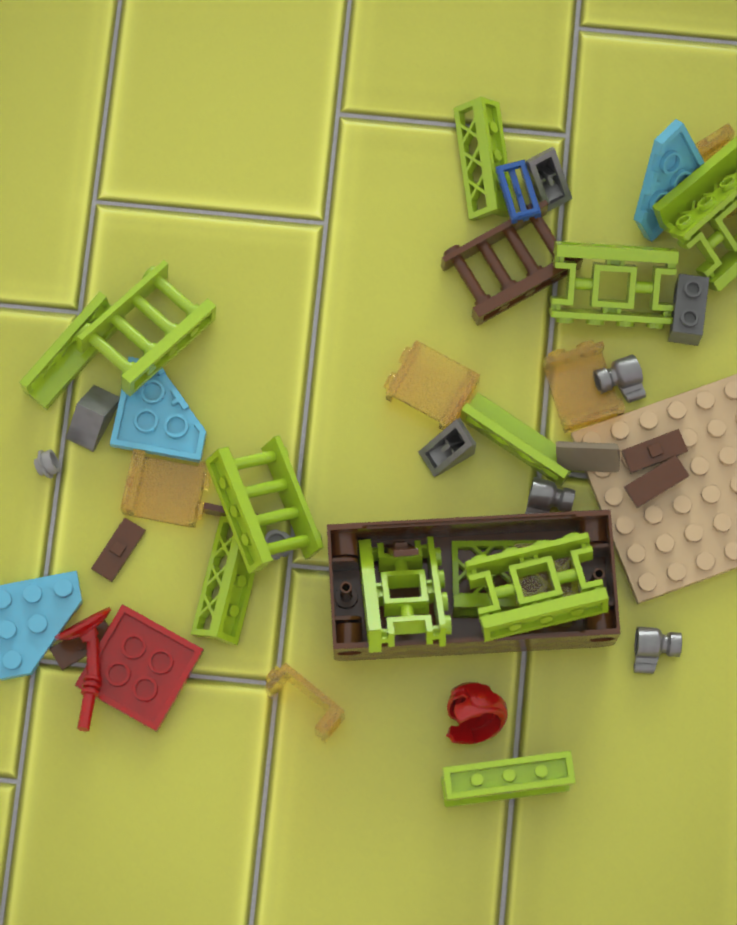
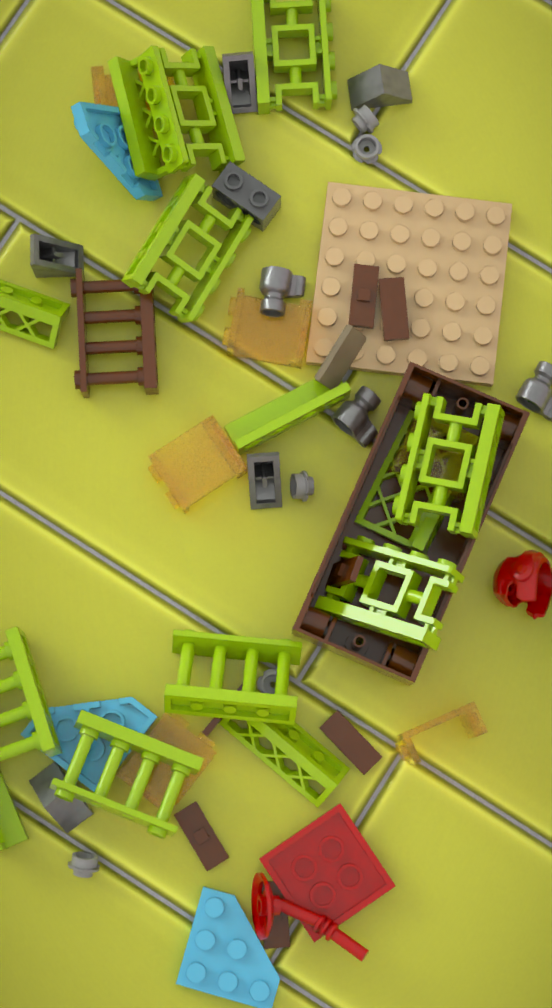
camera: 65 degrees left, 5 degrees up
blue tile [495,159,541,224] -> none
none -> lime fence [49,709,204,839]
none -> light grey plate [290,470,314,502]
none -> reddish brown piece [319,710,382,775]

